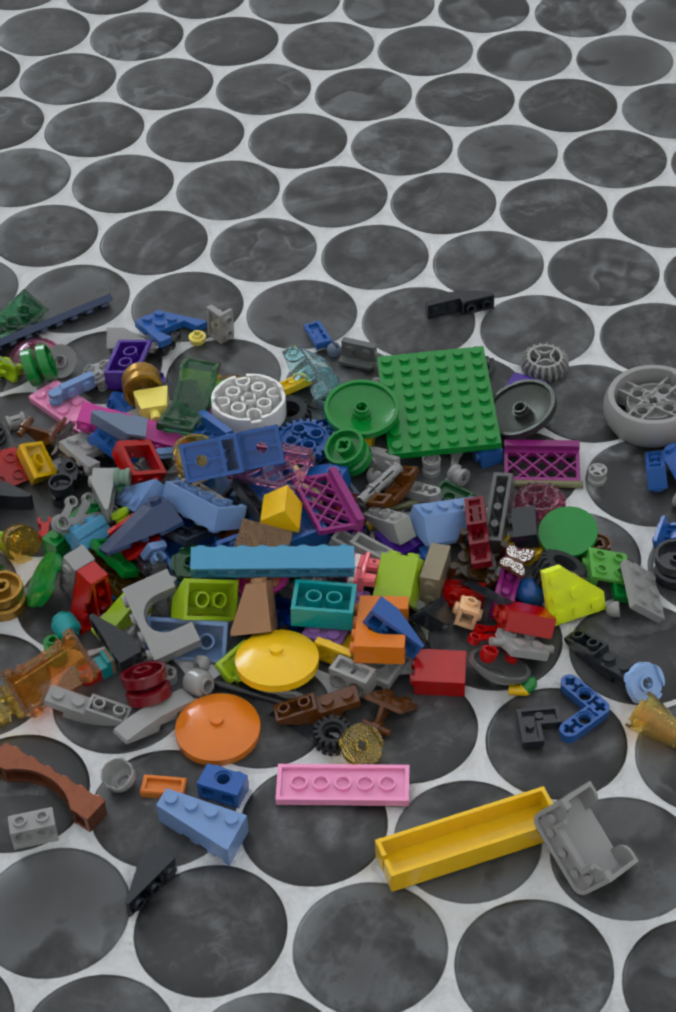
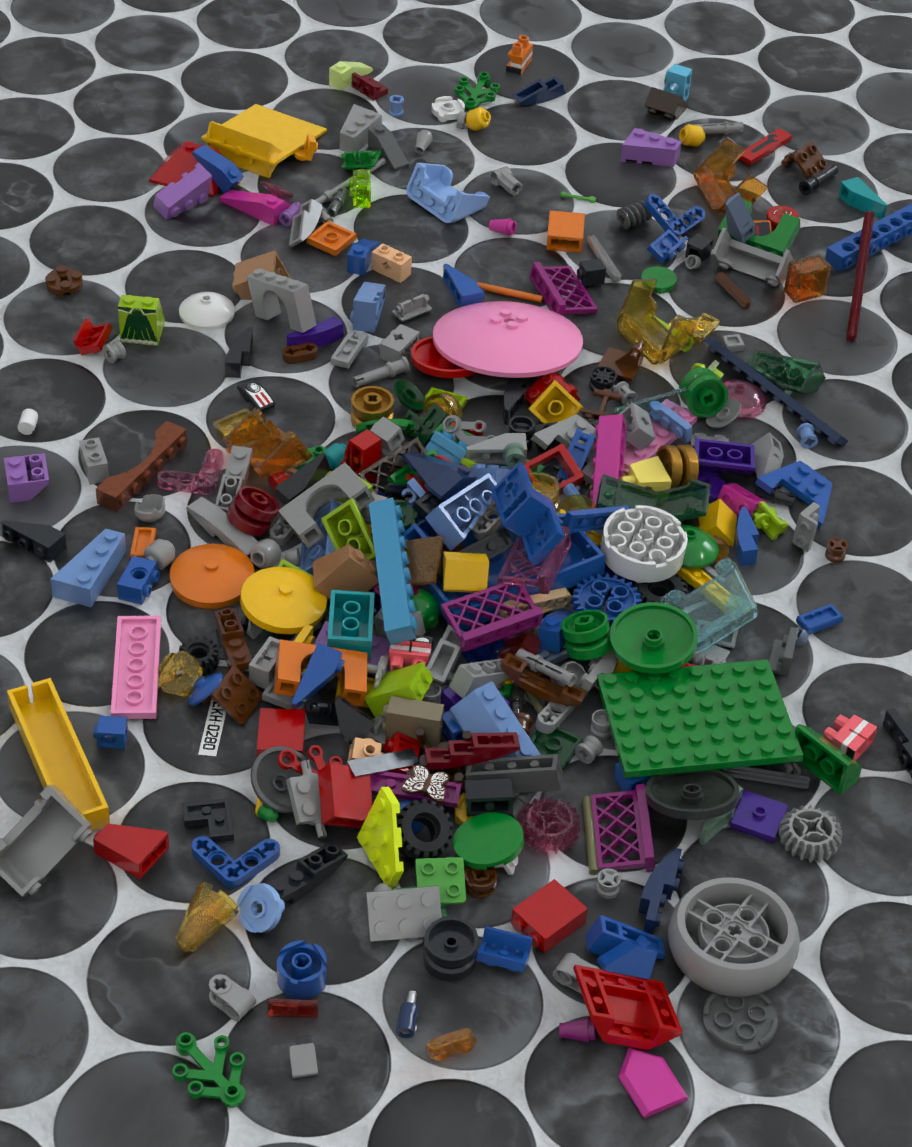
camera: 80 degrees right, 0 degrees up
sand blue slope [90,410,148,441] -> none
light yellow plate [189,330,206,346] -> none
none -> medium lavender slope [4,453,49,503]
none -> blue brick [93,716,128,749]
none -> red slope [93,823,169,879]
none -> light grey head [144,539,175,570]
none -> clear pink beam [157,449,224,495]
none -> blue dish [188,672,223,706]
none -> white sticker [198,698,226,757]
none -> light grey piece [367,654,389,689]
none -> dark green plate [402,403,449,446]
none -> red brick [511,879,588,953]
none -> clear light blue piece [615,387,686,412]
none -> light grey brick [619,402,655,451]
none -> dark blue slope [638,848,684,935]
none -> dark pink bracket [717,483,767,518]
none -> blue slope [735,507,759,566]
none -> lime hips [752,501,789,540]
none -> green slope [795,724,862,795]
none -> medium blue bush [797,423,818,449]
none -> coral hips [823,714,877,761]
none -> reddish brown wheel [825,537,848,563]

